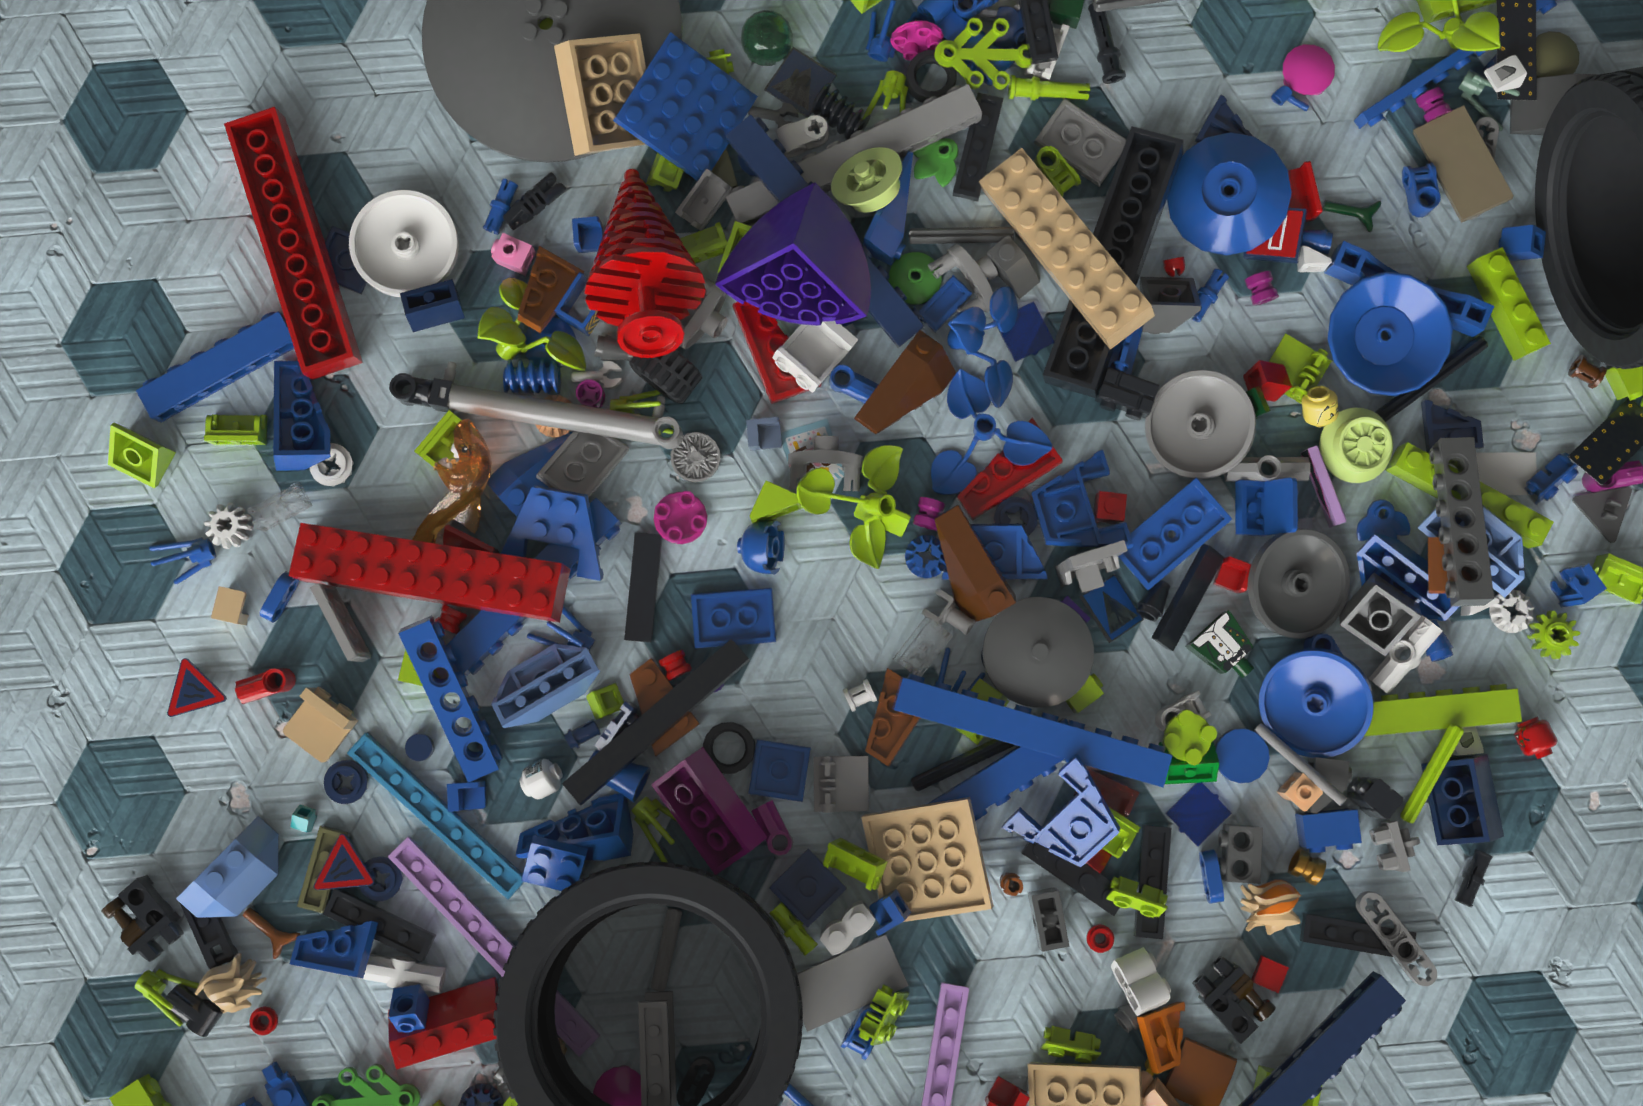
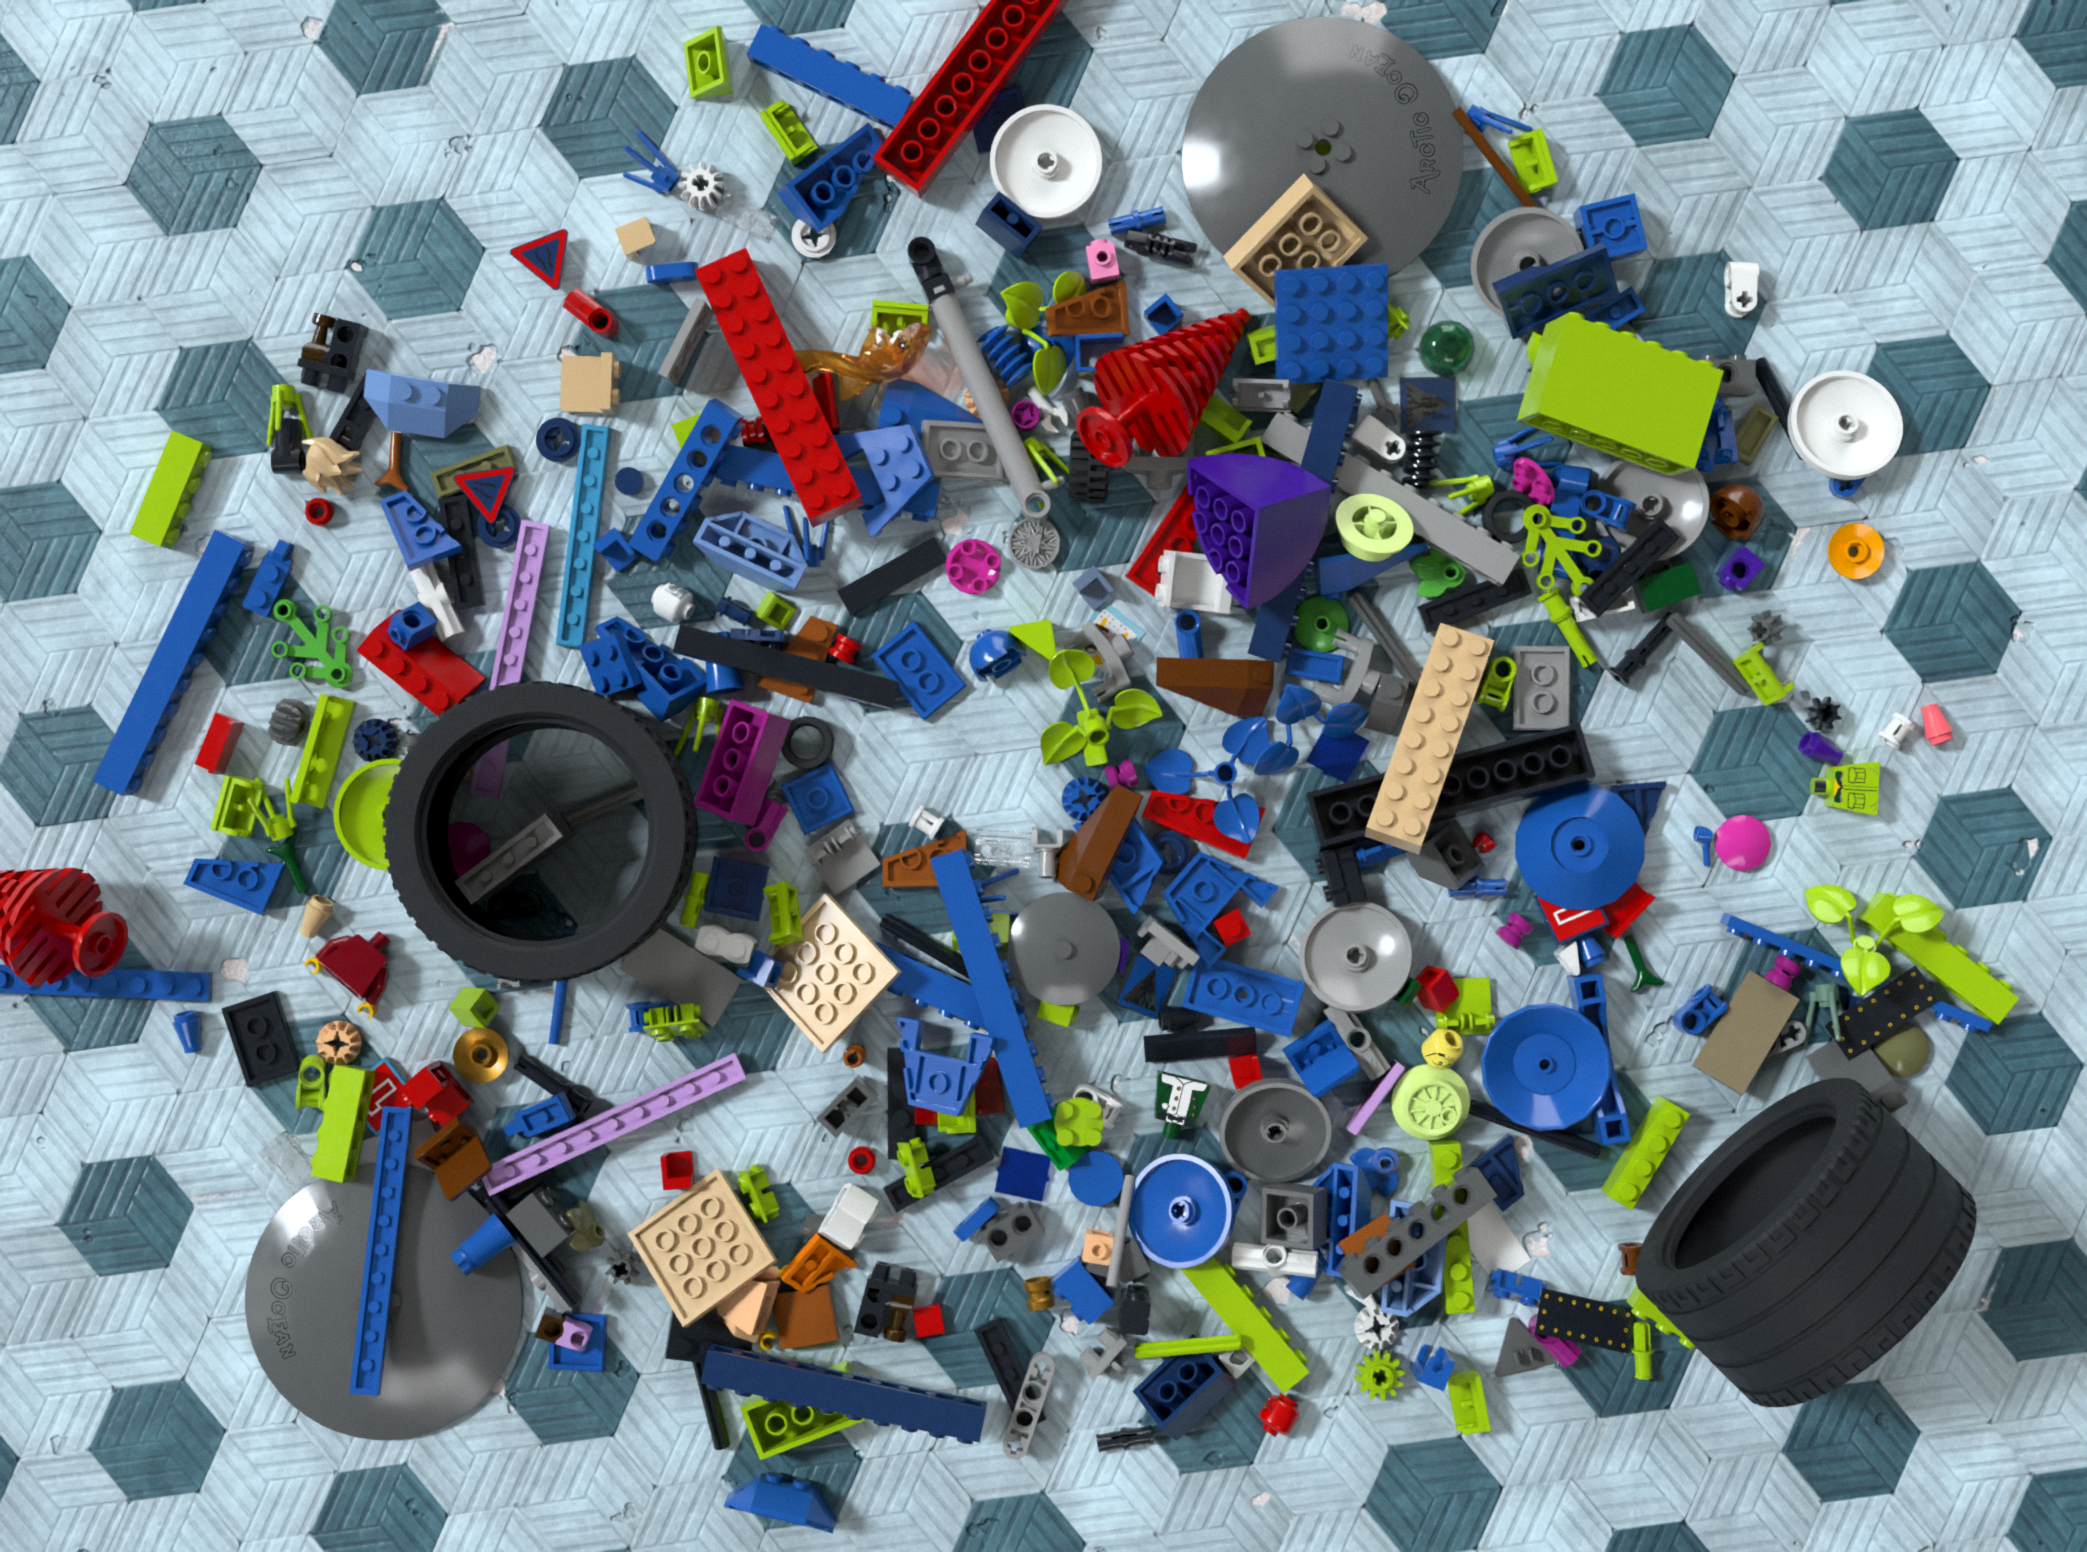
camera: 55 degrees right, 5 degrees up
teal piece [290,804,317,833] -> none
tan hair [1240,880,1301,935] -> none
white slope [1484,55,1527,92] -> none
blue brick [1498,225,1546,261] -> none

